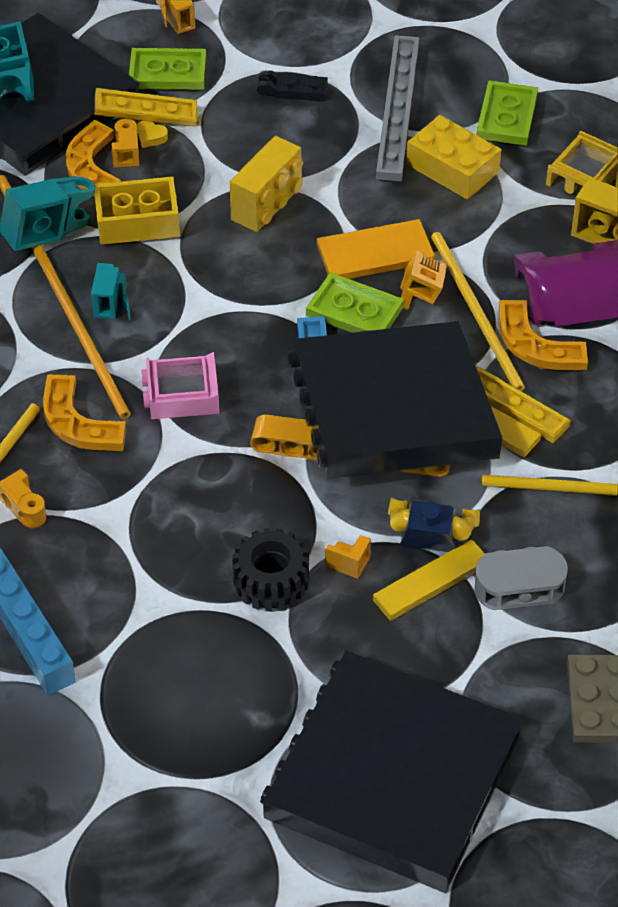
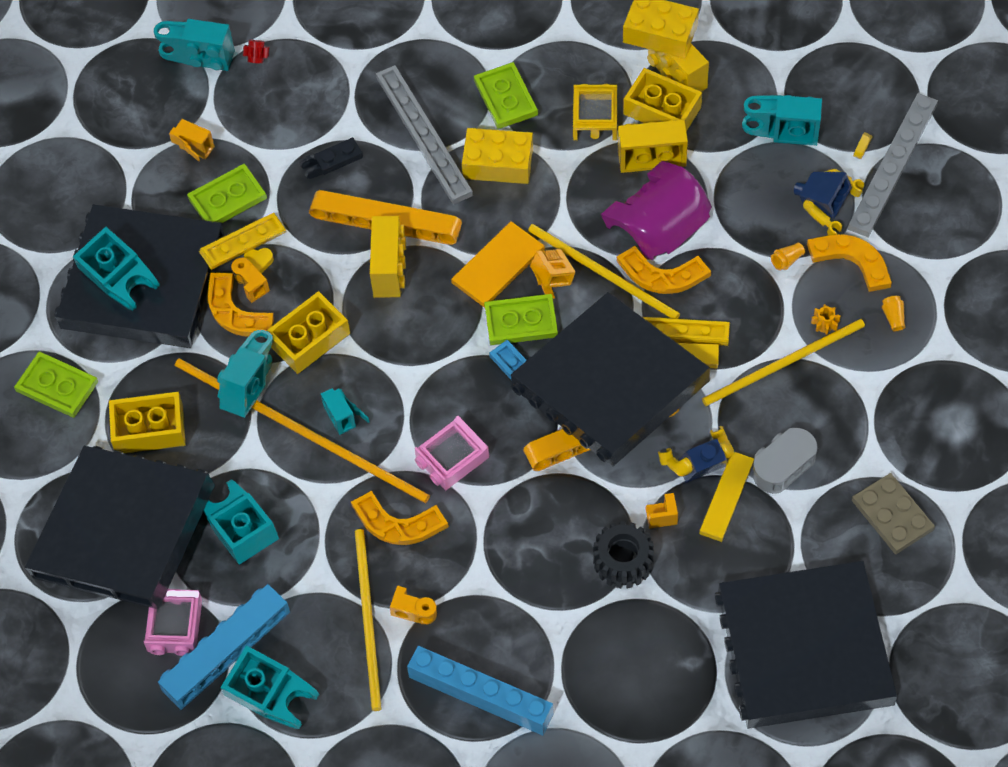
camera: 30 degrees left, 10 degrees up
none -> light orange beam [309,190,462,245]

